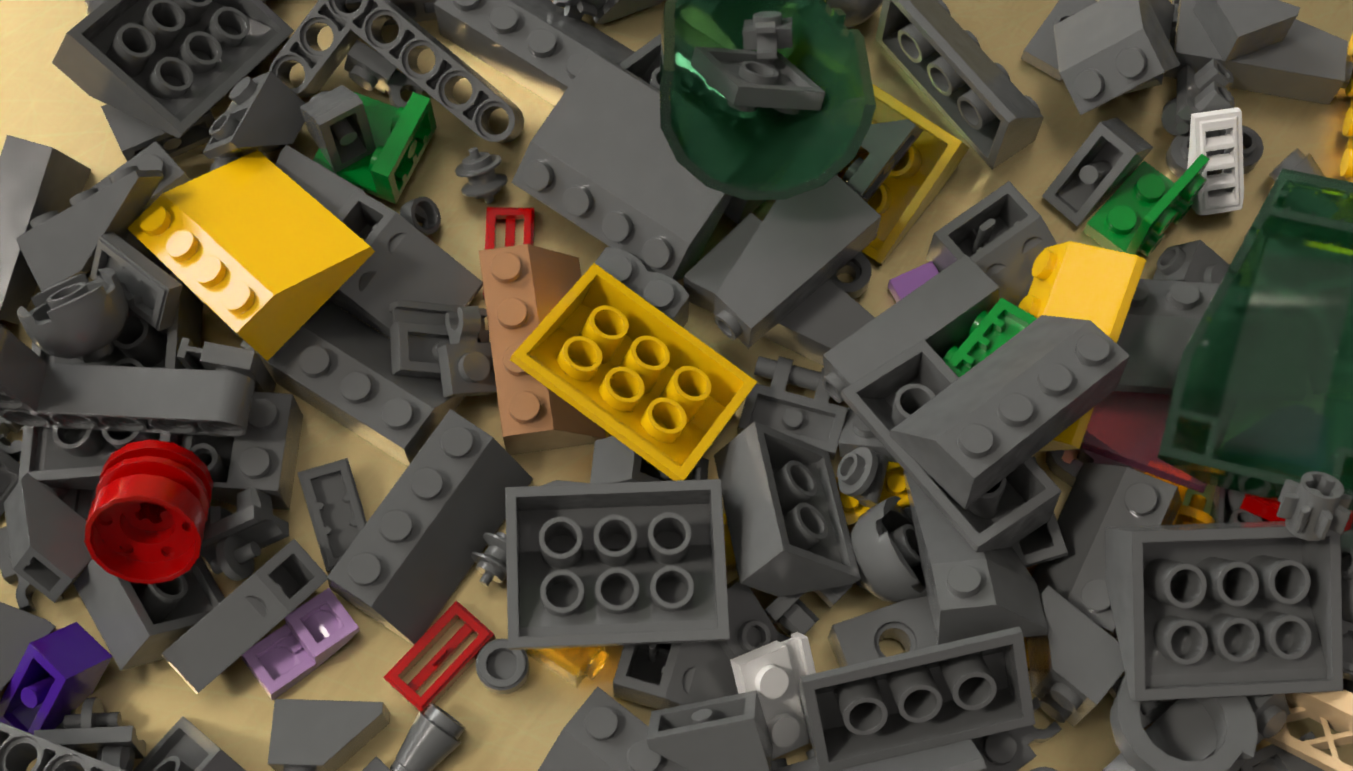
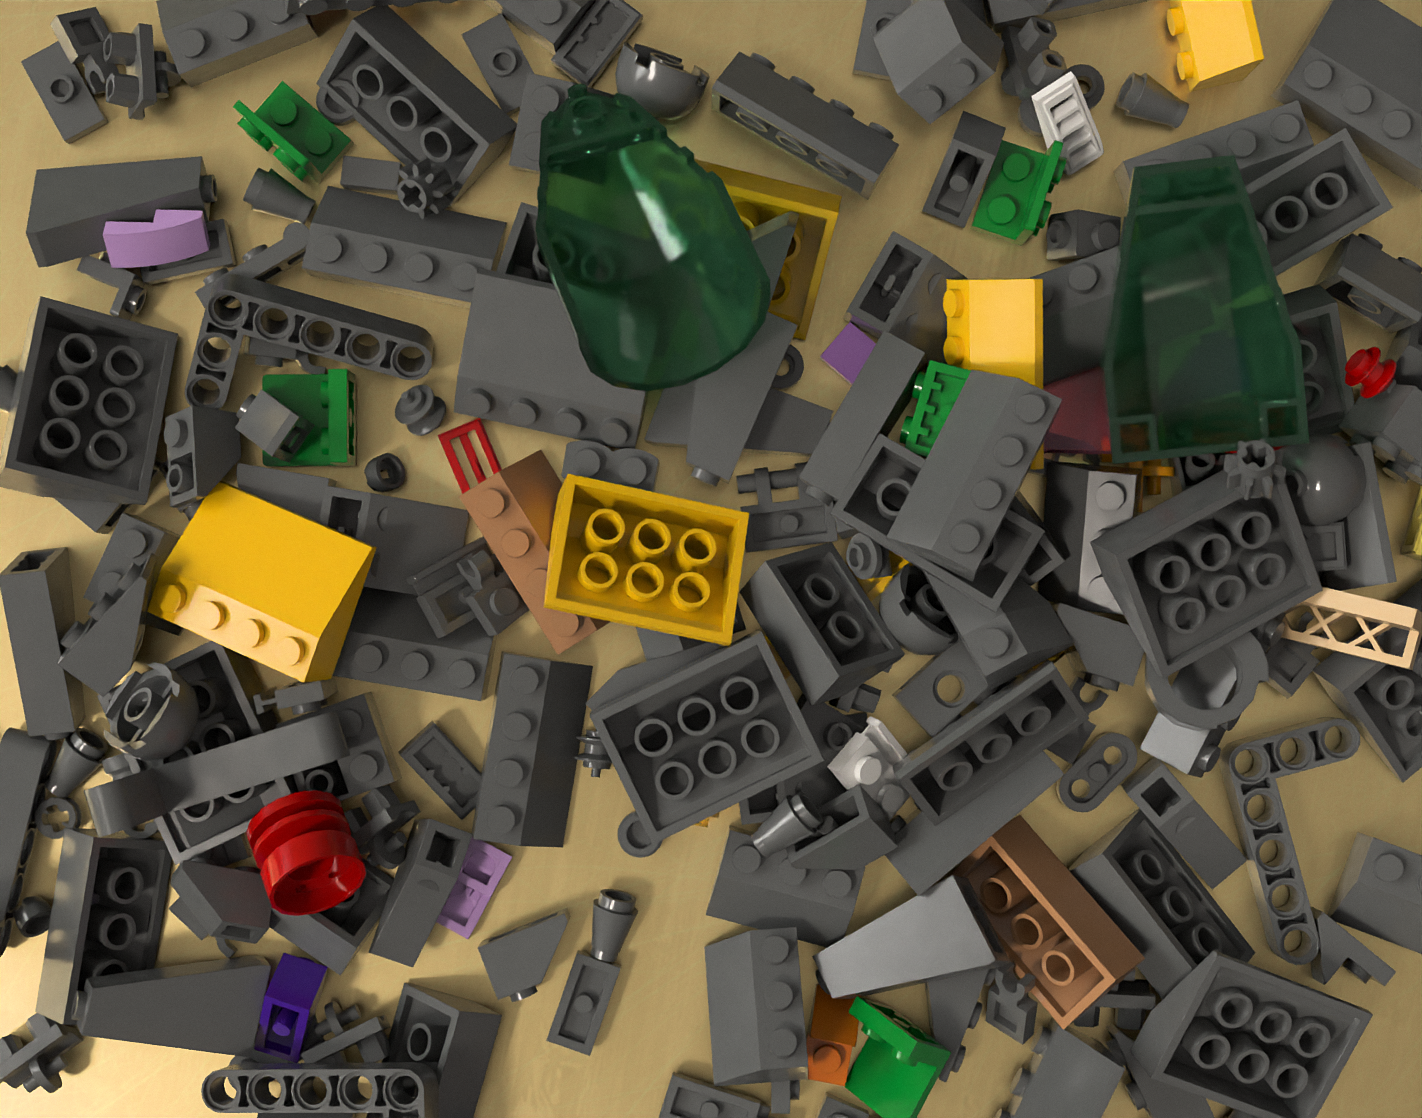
camera: 25 degrees left, 20 degrees up
dark grey plate [90,232,182,331] -> none
red tile [383,600,496,712] -> none
dark grey plate [690,46,826,115] -> none
dark grey plate [742,11,793,60] -> none
none -> dark grey cone [751,792,823,858]

